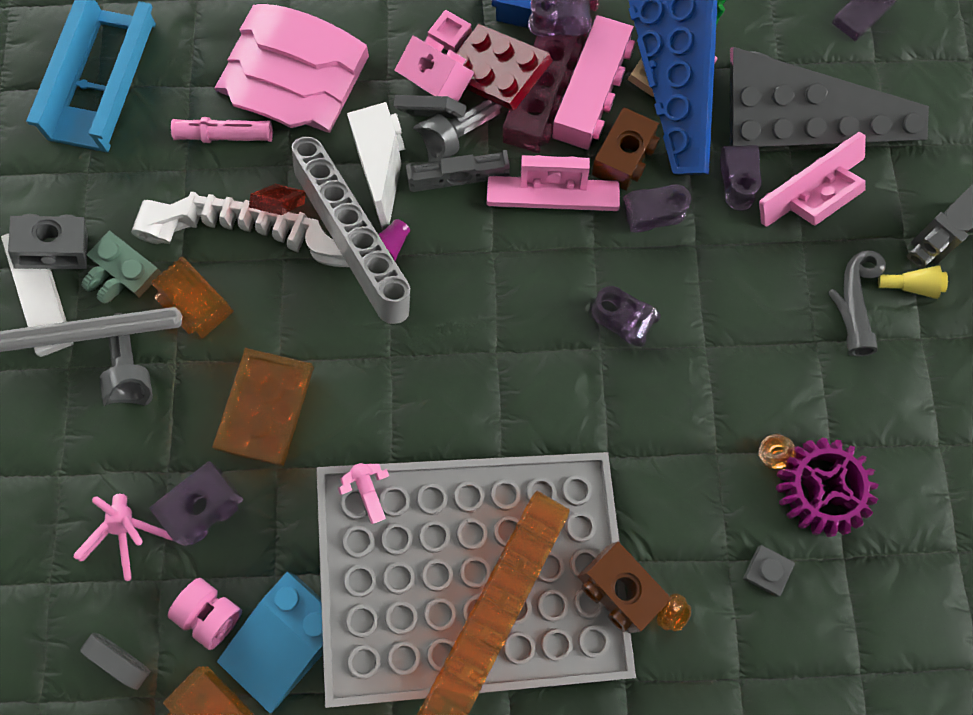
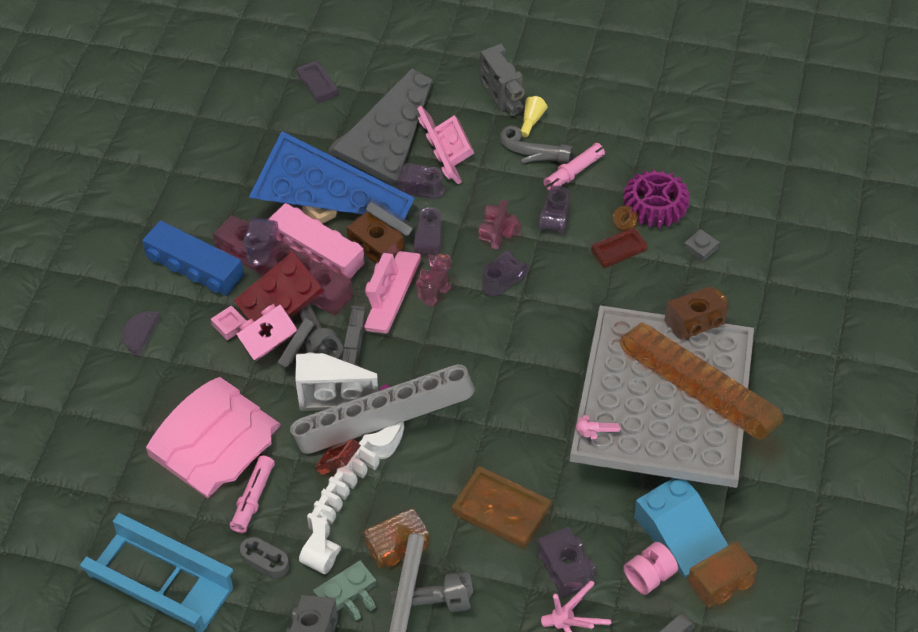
camera: 75 degrees left, 20 degrees down
none -> dark grey beam [240,537,289,579]
none -> dark grey tile [366,198,413,236]
none -> clear pink animal [416,254,451,307]
none -> clear pink hips [478,199,522,250]
none -> clear purple piece [538,186,570,234]
none -> bright pink pin [544,143,605,192]
none -> clear red tile [591,227,647,268]

